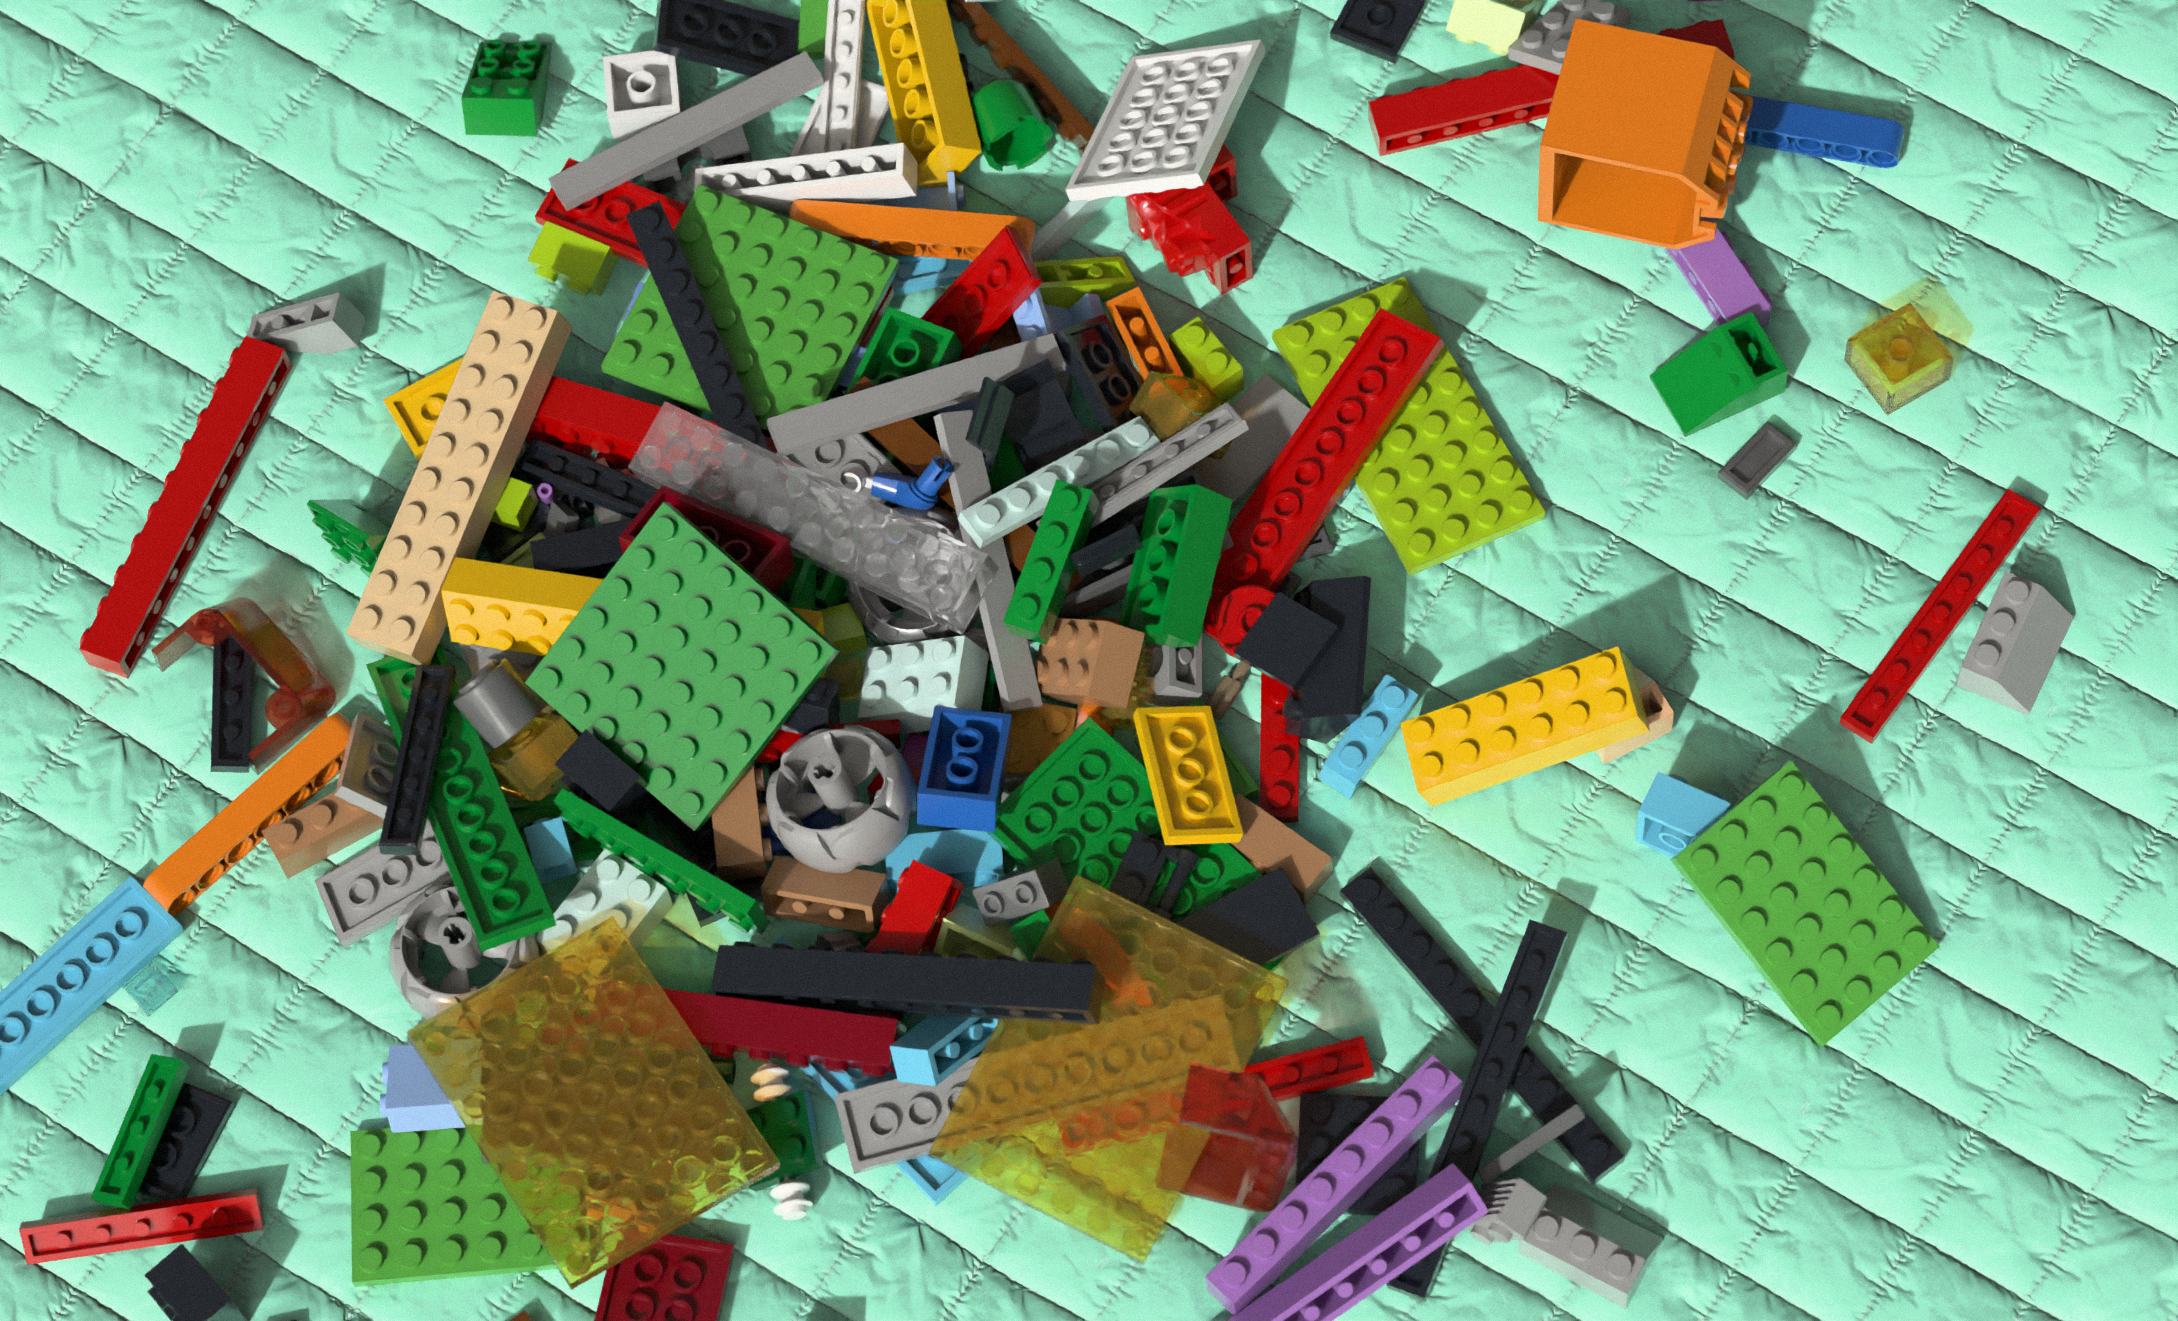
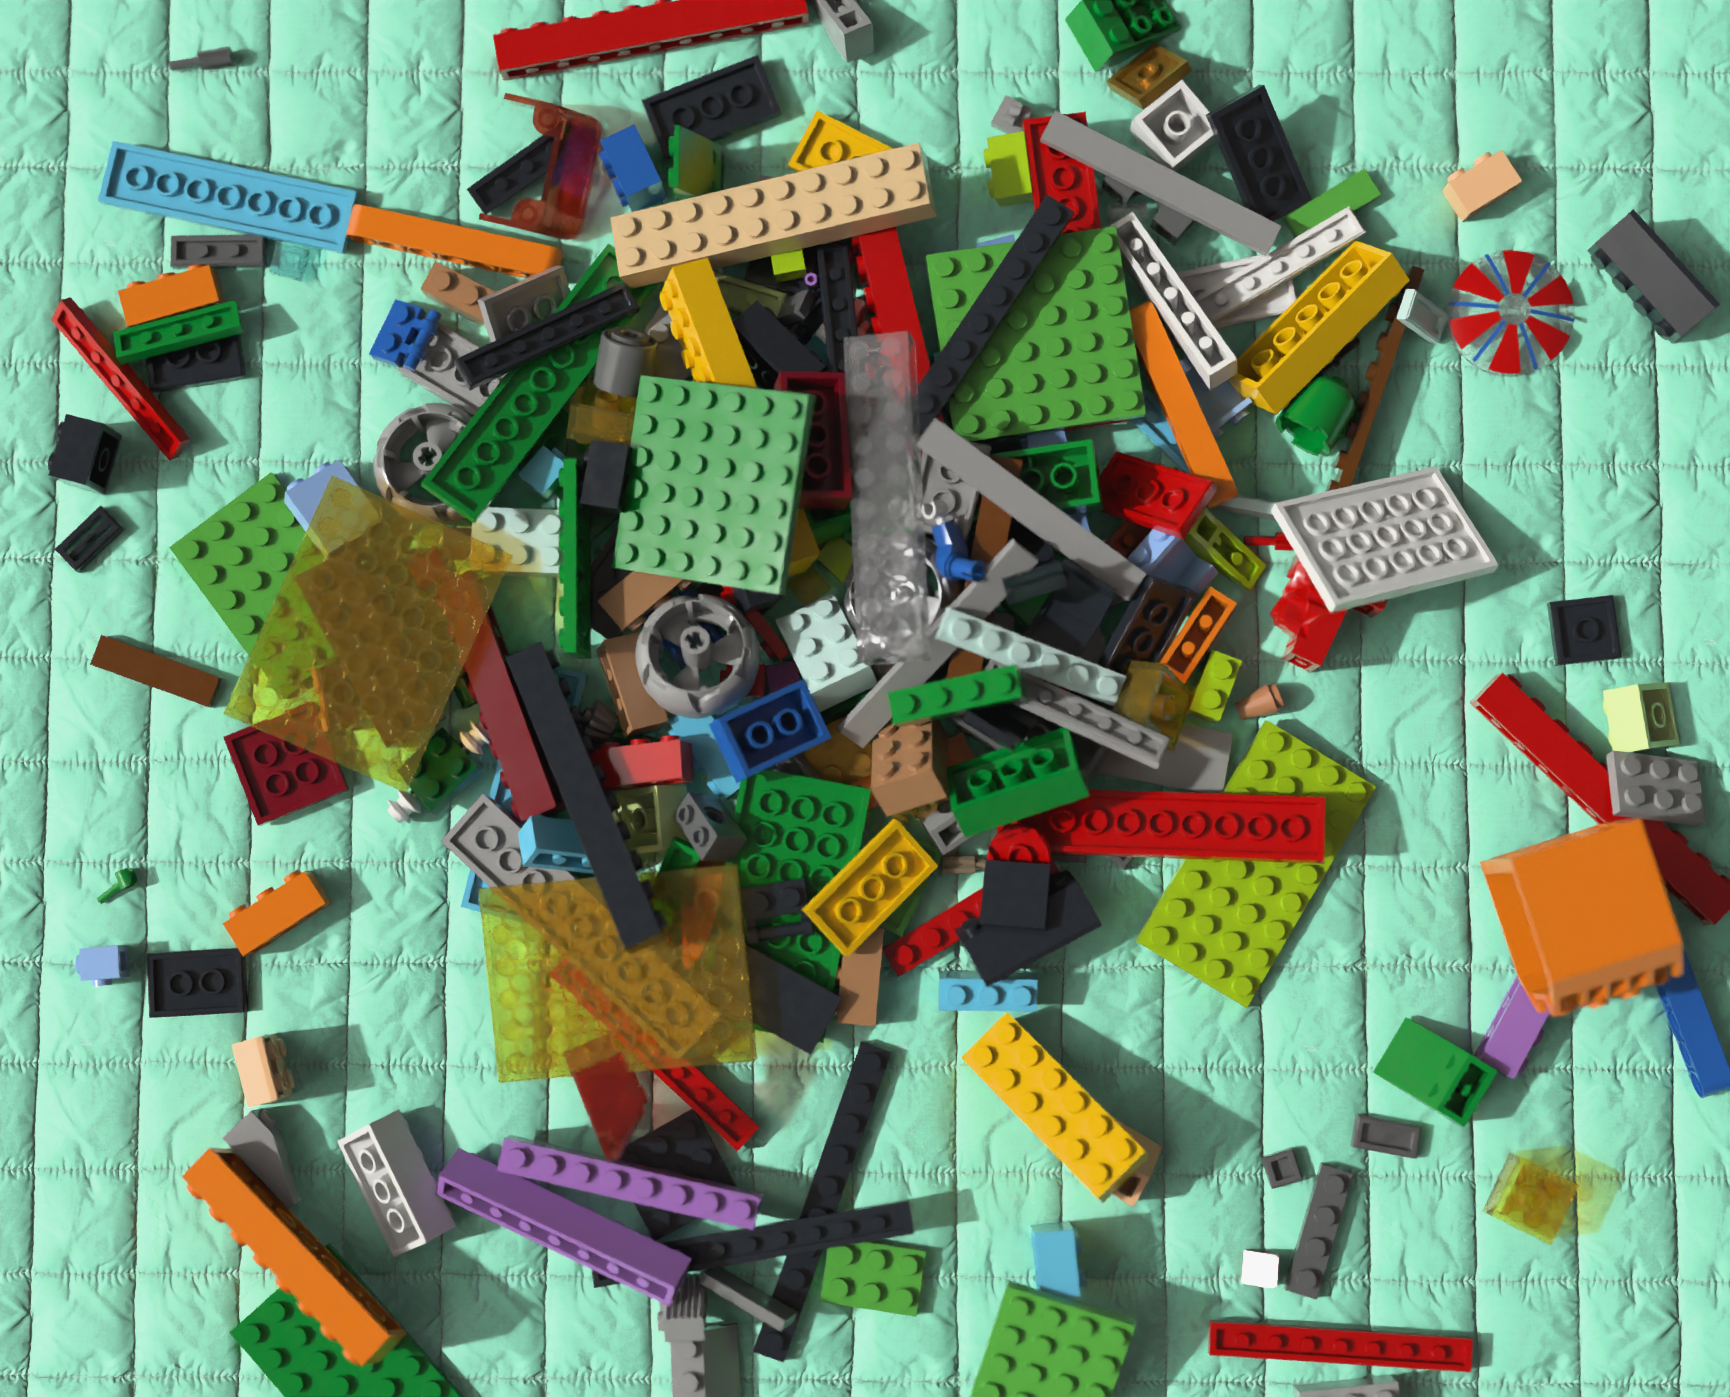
camera: 55 degrees right, 20 degrees up
none -> orange brick [118,264,226,328]
none -> dark grey tile [170,235,267,269]
none -> blue plate [369,299,442,371]
none -> blue brick [599,124,667,212]
none -> black plate [641,55,781,161]
none -> bright green plate [820,1241,926,1317]
none -> light grey tile [991,95,1033,134]
none -> pearl gold plate [1106,42,1192,110]
none -> nougat cone [1235,683,1285,721]
none -> slope [1241,1250,1279,1288]
none -> red axle [1243,532,1294,551]
none -> dark grey tile [1261,1147,1303,1189]
none -> dark grey plate [1284,1163,1353,1300]

